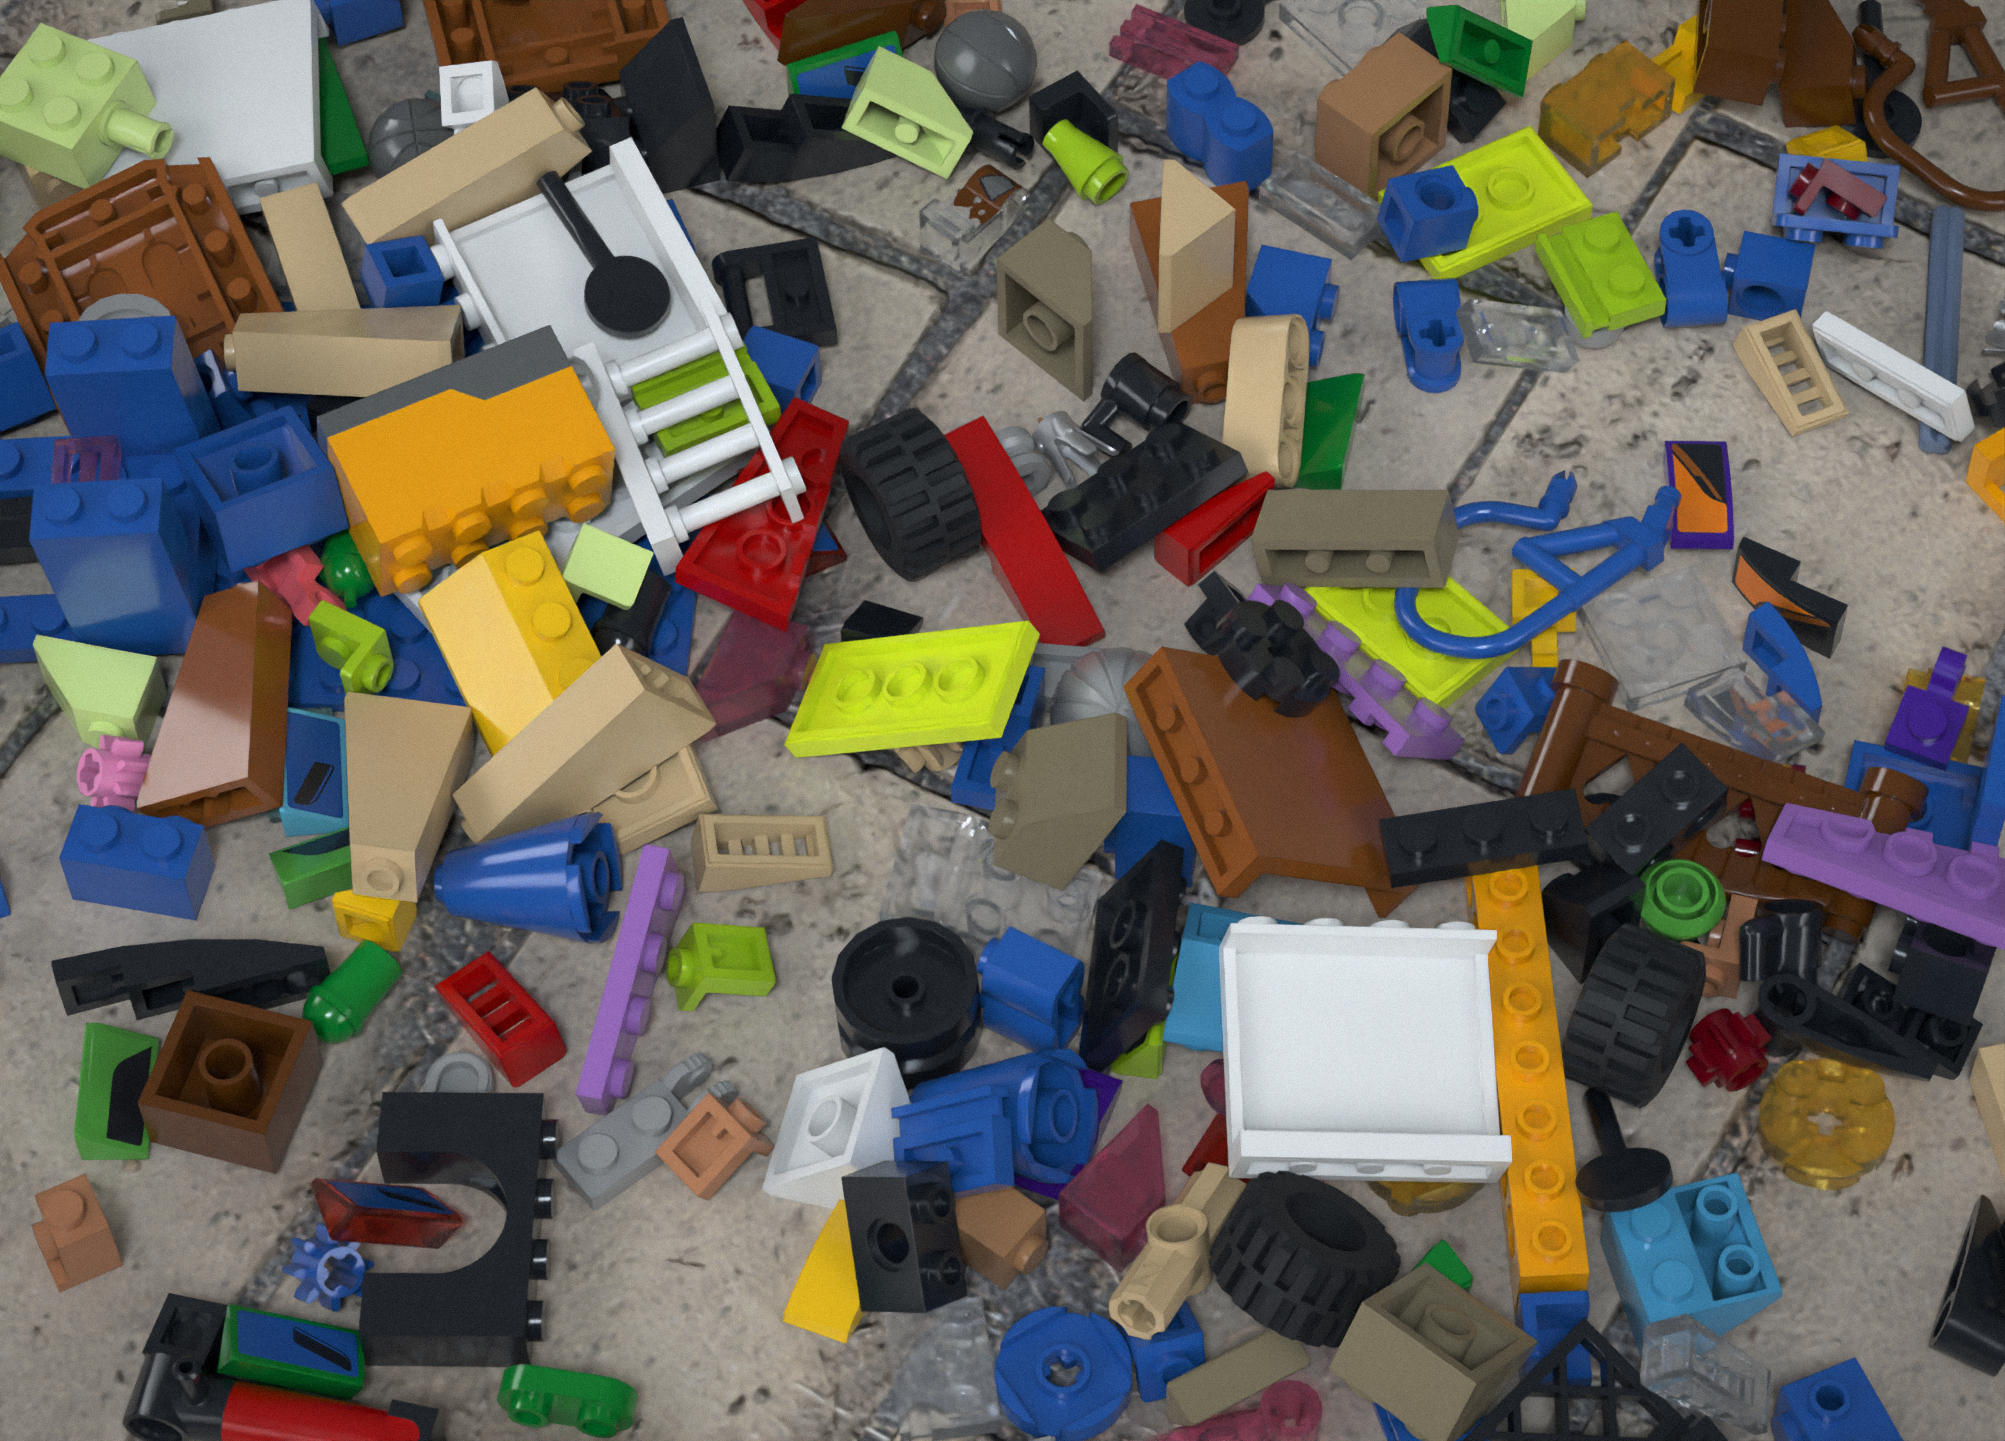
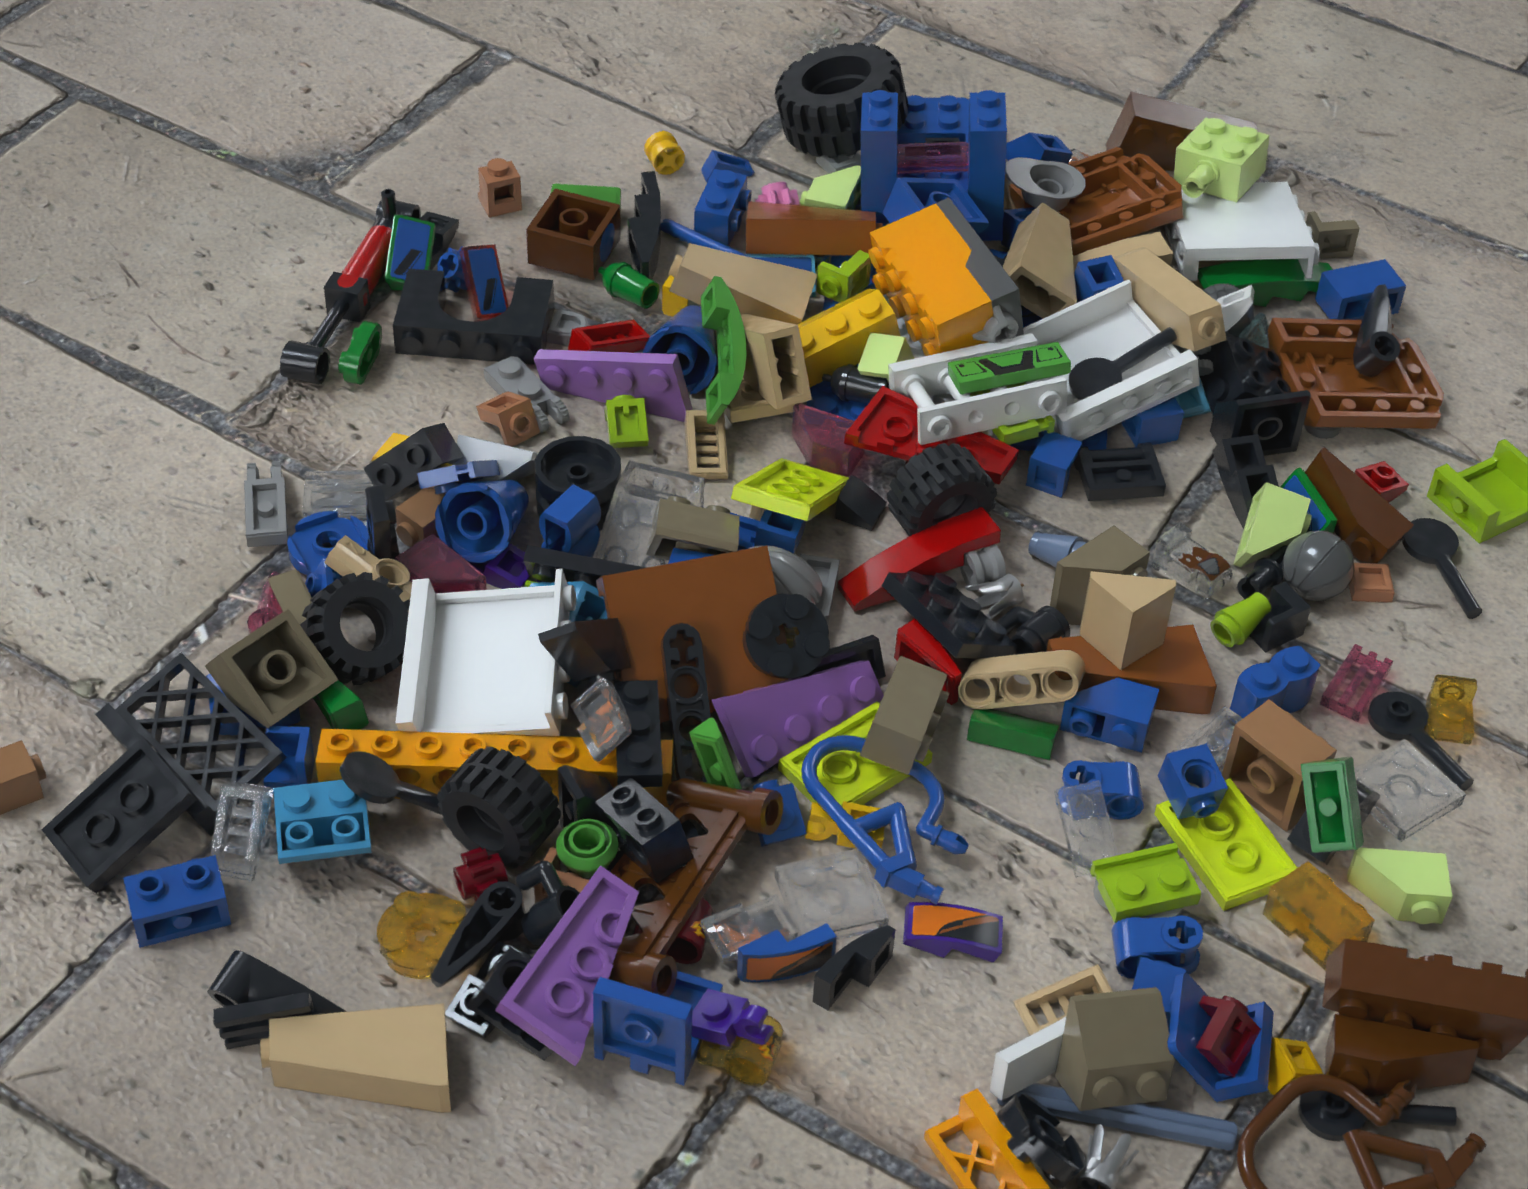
camera: 90 degrees right, 10 degrees down
none -> black hinge [365,485,400,561]
none -> black slope [538,618,632,687]
none -> clear slope [571,677,631,762]
none -> blue bar [661,218,752,258]
none -> black beam [661,623,711,783]
none -> bright green slope [689,717,742,790]
none -> bright green slope [701,276,746,425]
none -> bright green tile [948,342,1071,394]
none -> sand blue cone [1028,532,1086,568]
none -> dark tan slope [1055,987,1175,1111]

